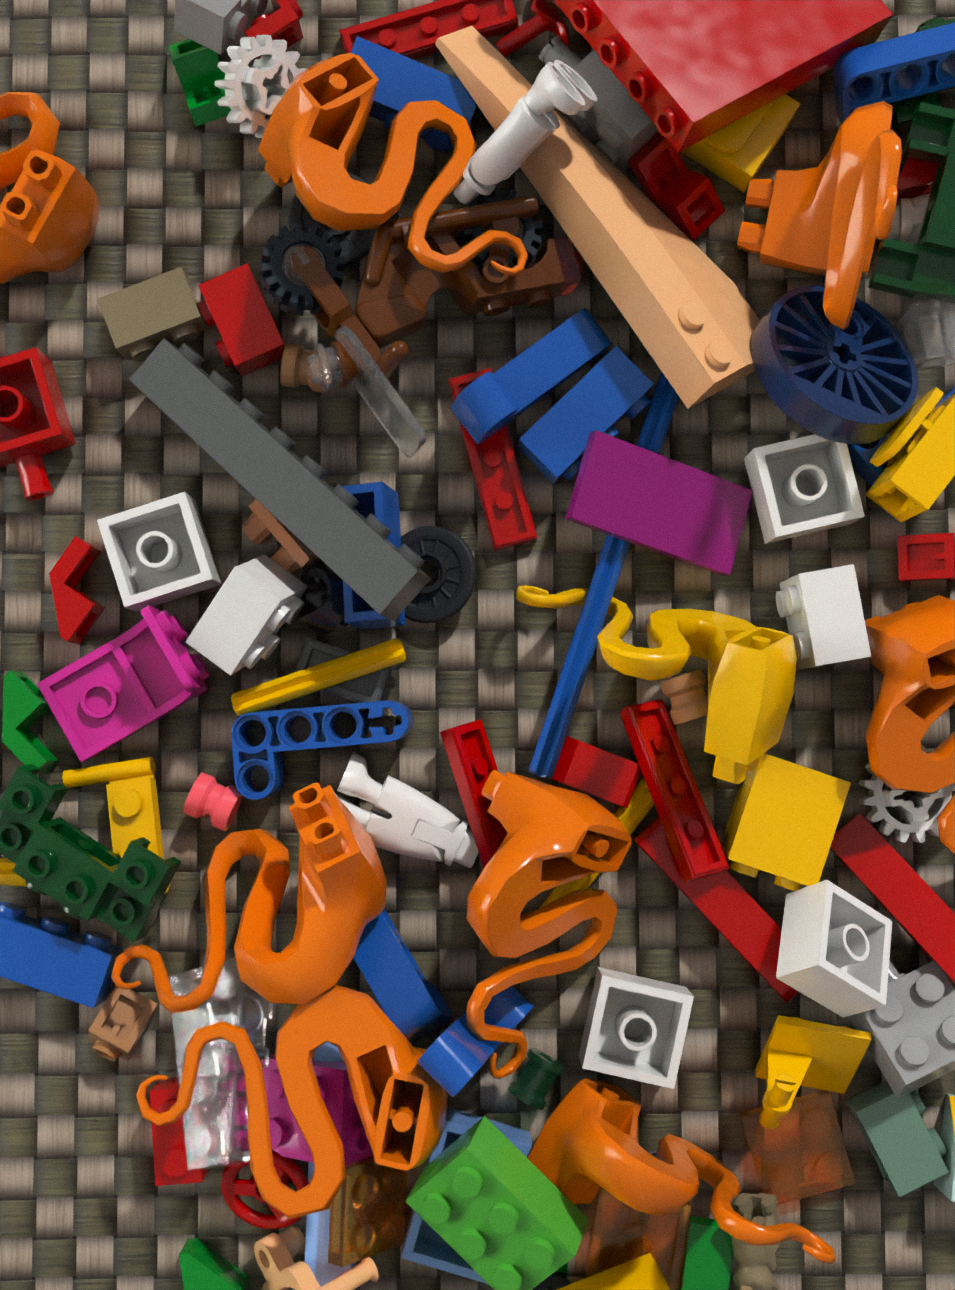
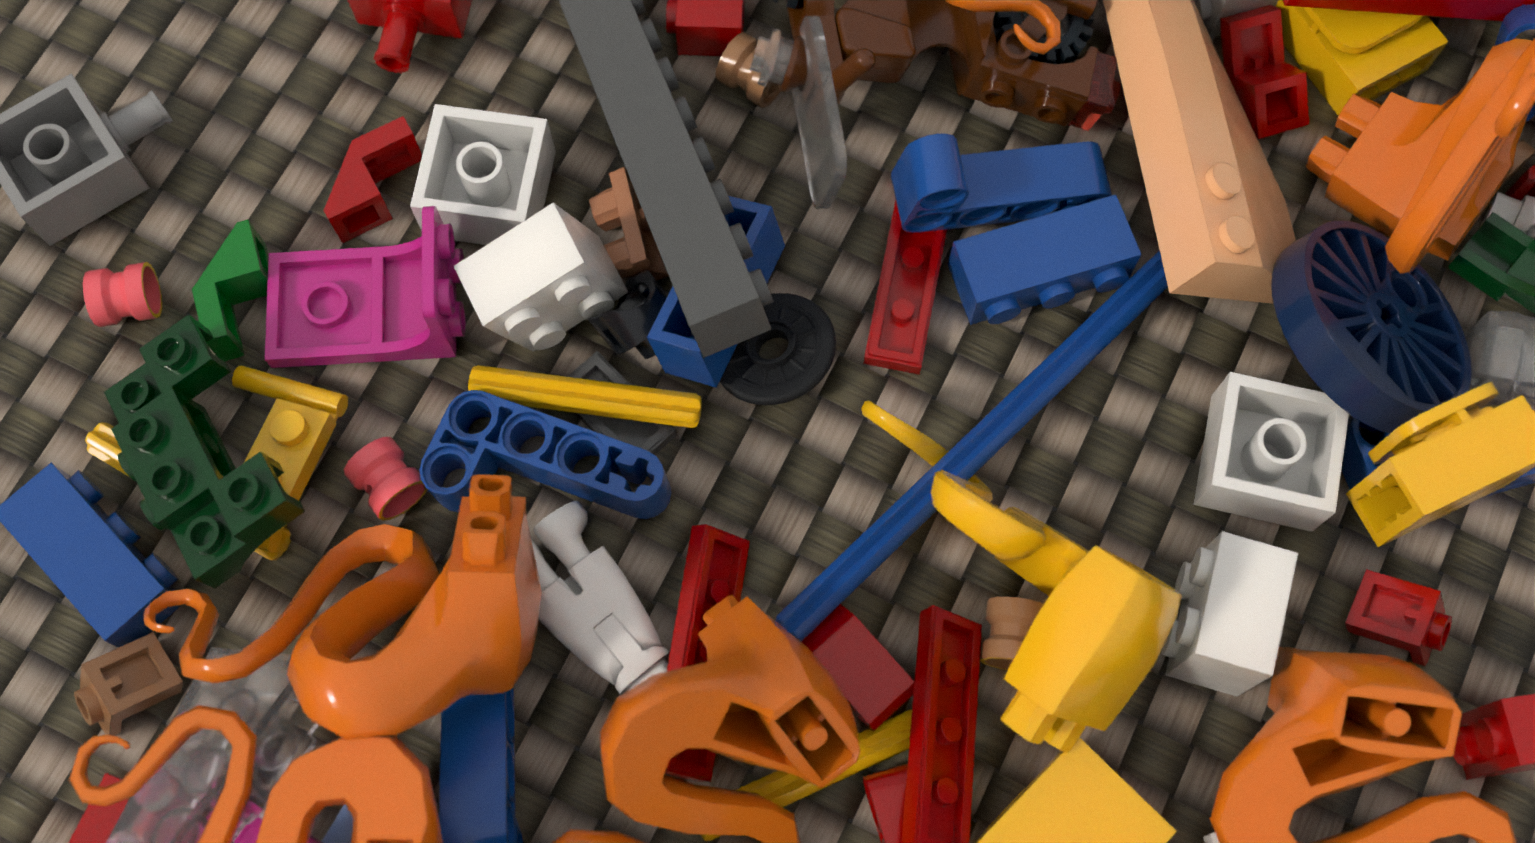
camera: 30 degrees right, 15 degrees down
magenta tile [565,430,753,576] -> none

